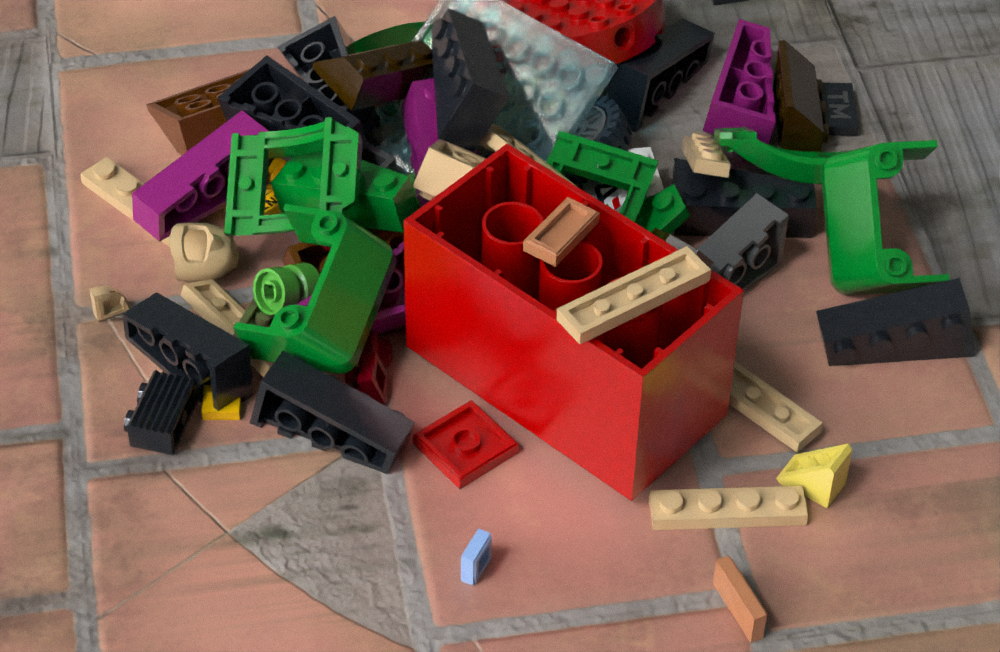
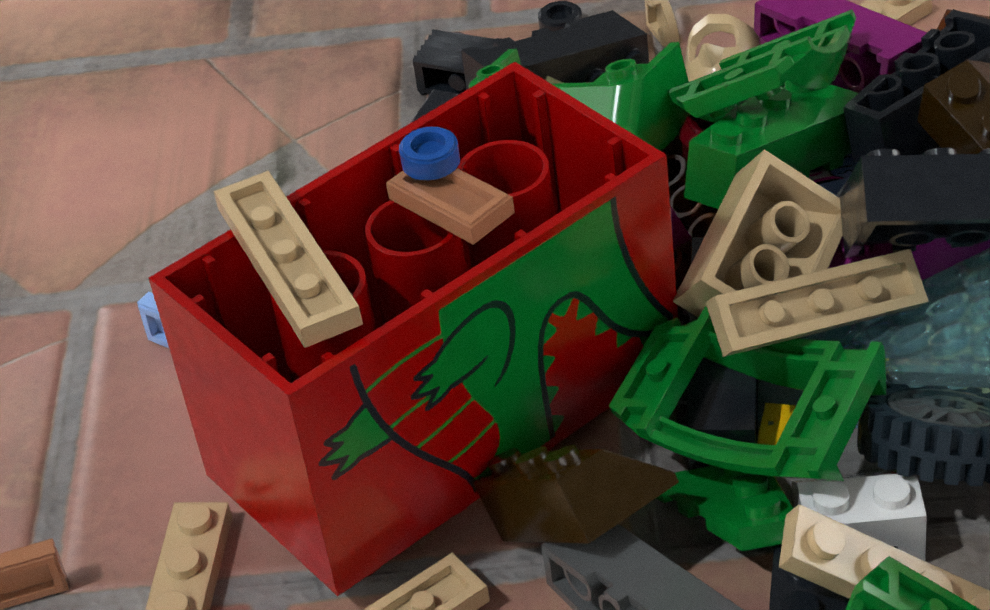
camera: 105 degrees right, 5 degrees down
none -> blue tile [399,127,460,180]
none -> black tile [538,1,582,31]

